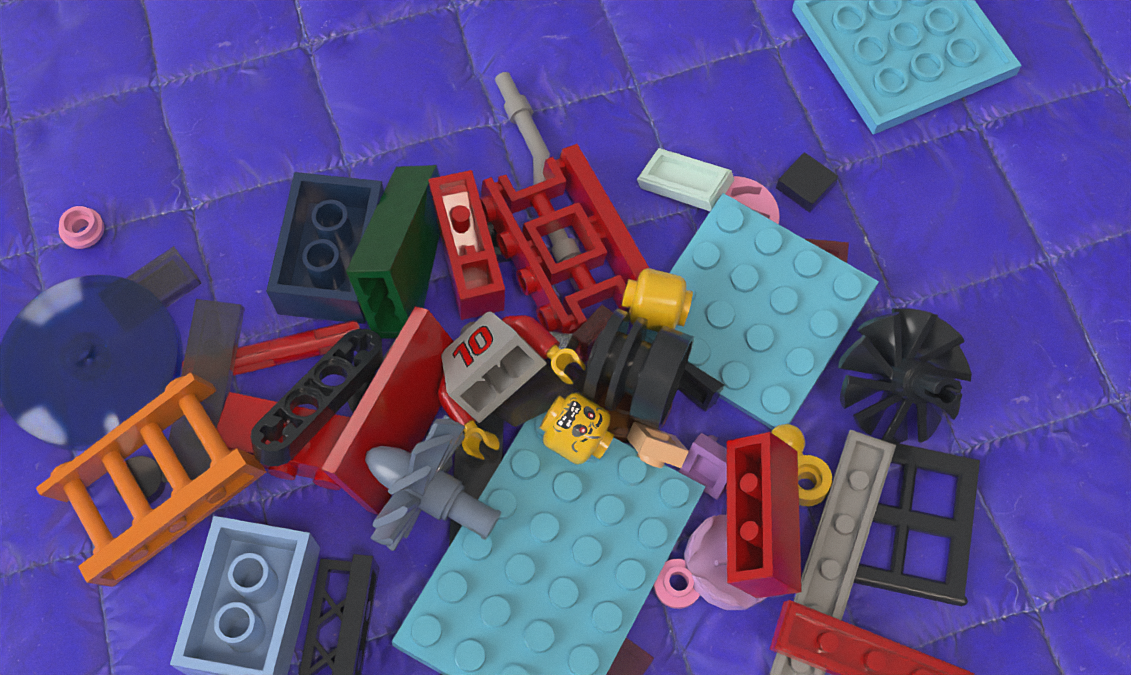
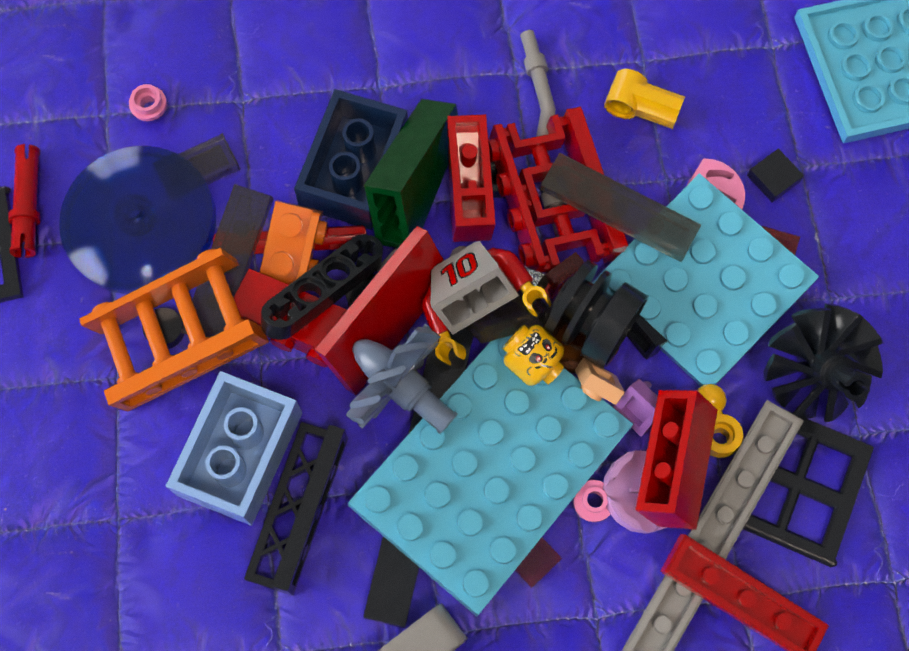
camera: 10 degrees right, 5 degrees up
yellow head [621,268,693,332] -> none
light aqua tile [637,148,734,211] -> none
none -> orange bracket [259,200,328,285]
none -> clear smoke tile [540,153,701,262]
none -> yellow piece [604,69,685,129]

